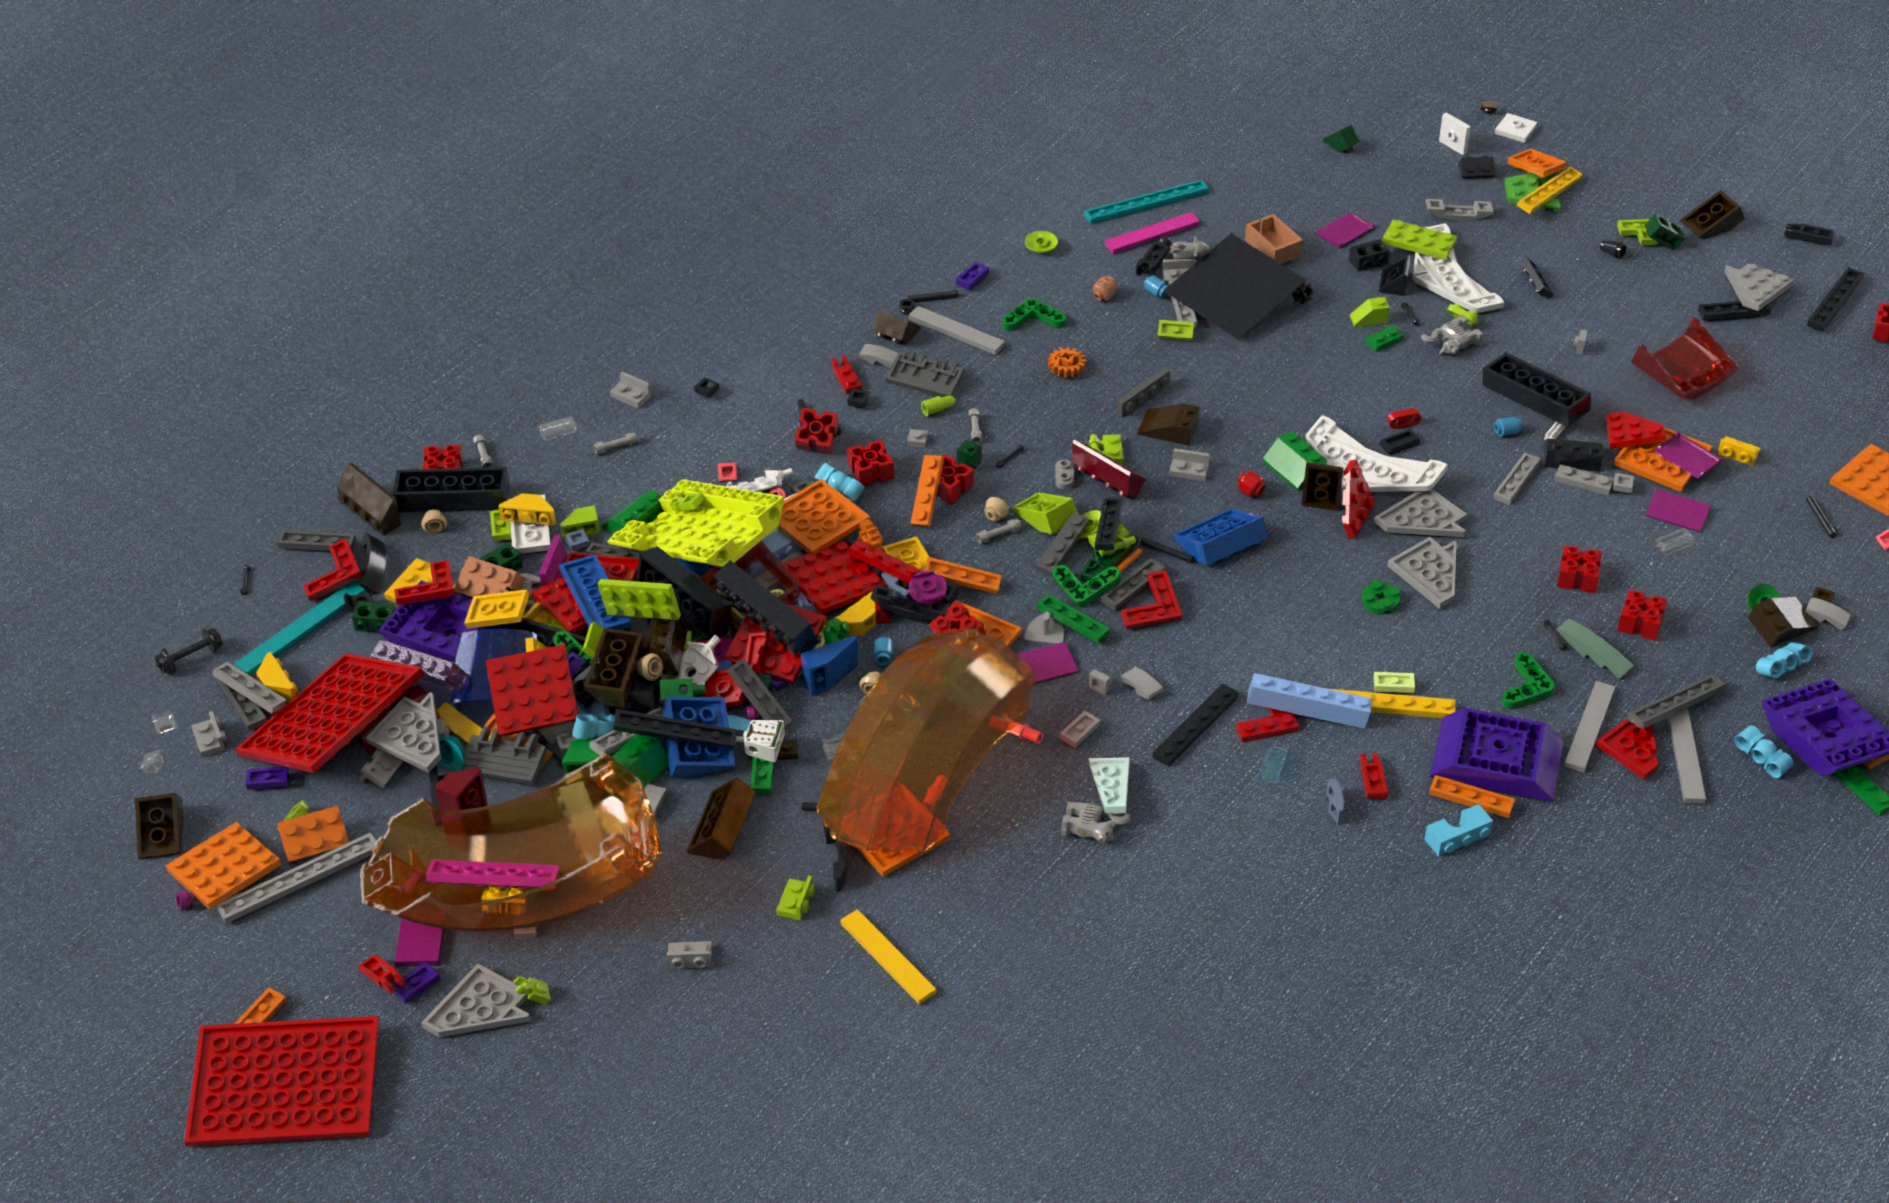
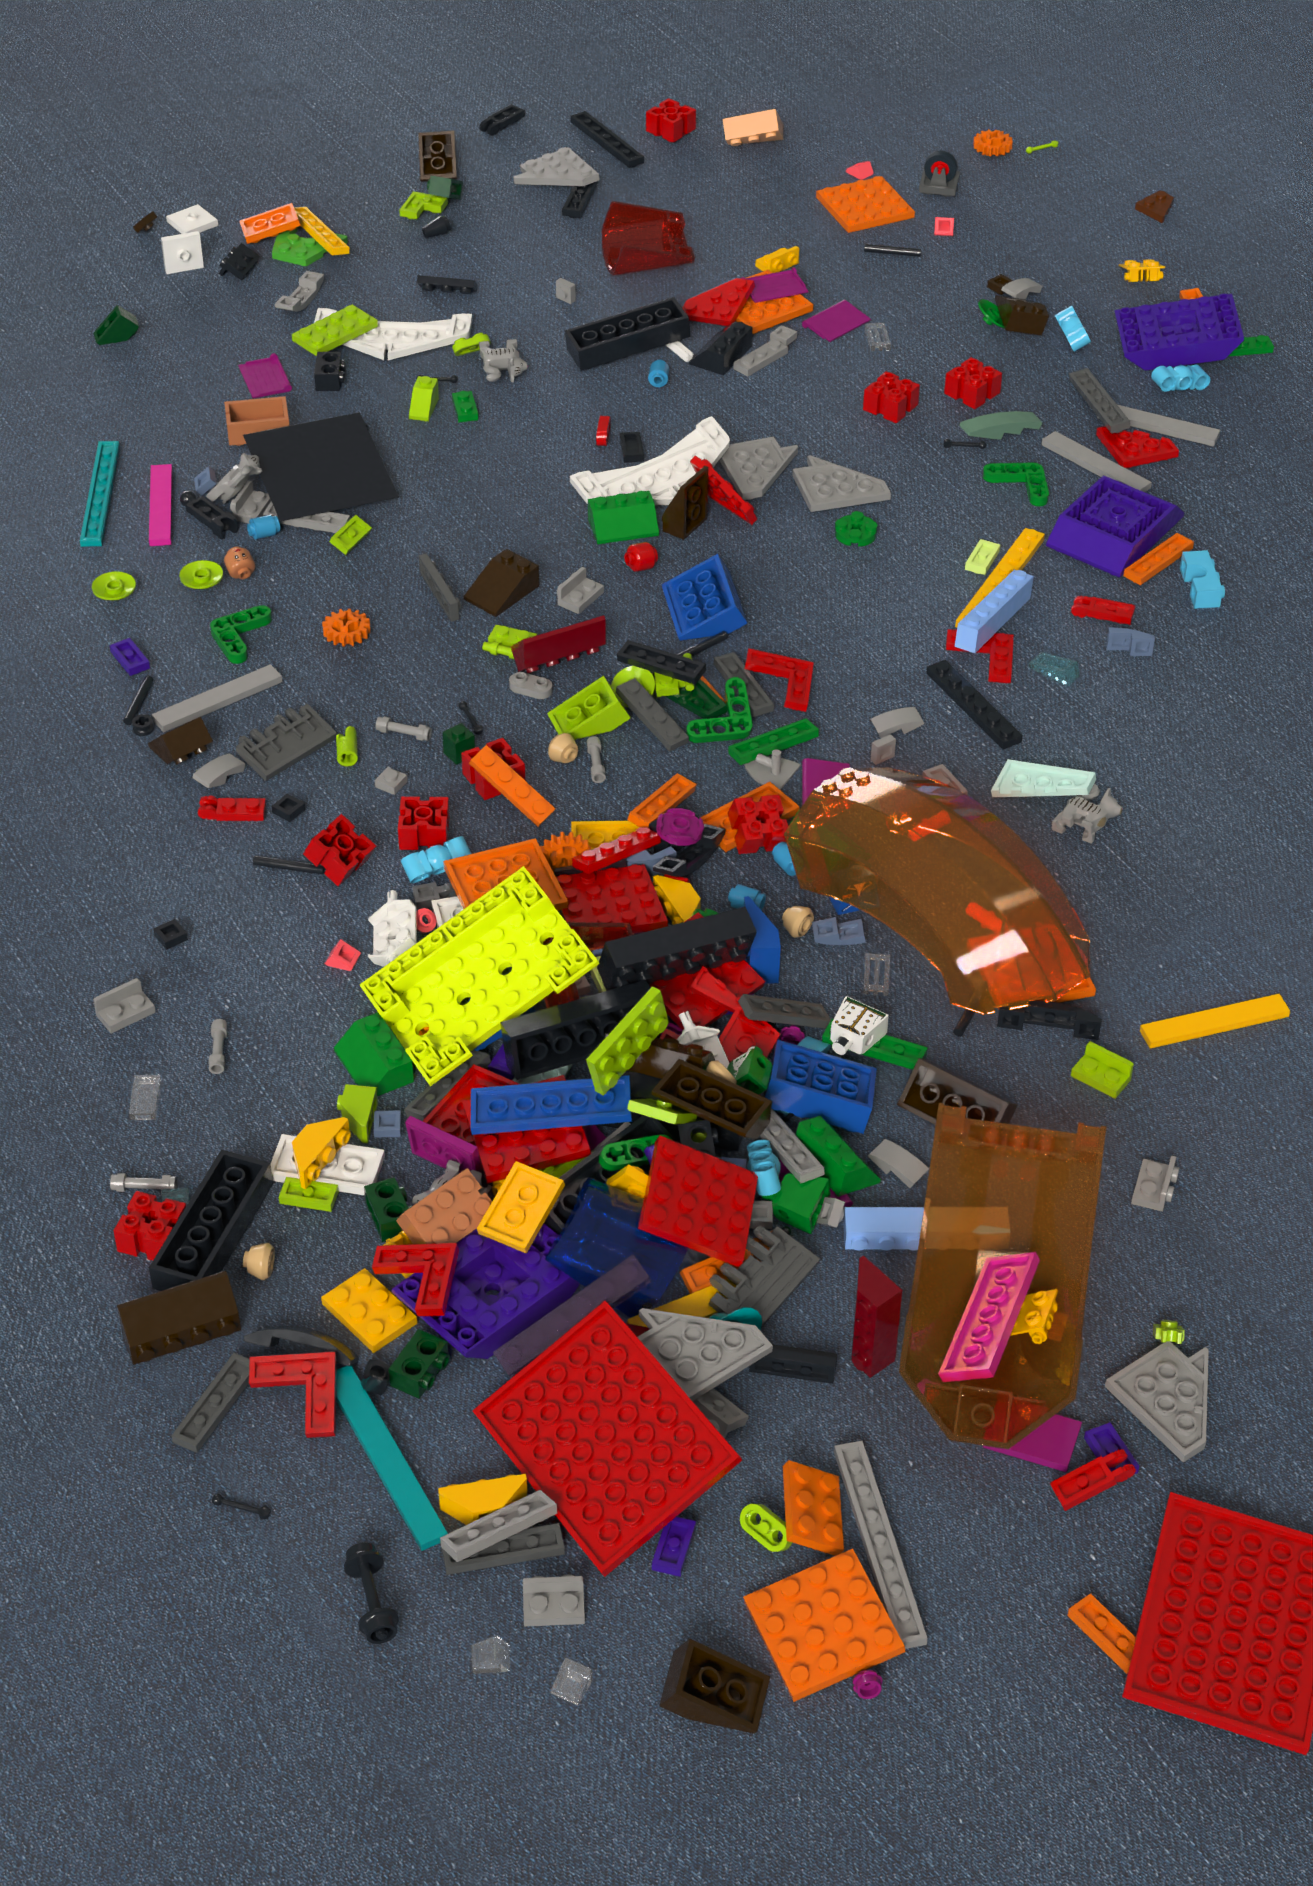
camera: 70 degrees left, 0 degrees up
black plate [613,709,736,750] -> none
lime plate [670,492,705,511] -> none
black slope [1379,254,1411,296] -> none
light grey tile [1493,452,1541,505] -> none
none -> lime dish [179,560,223,589]

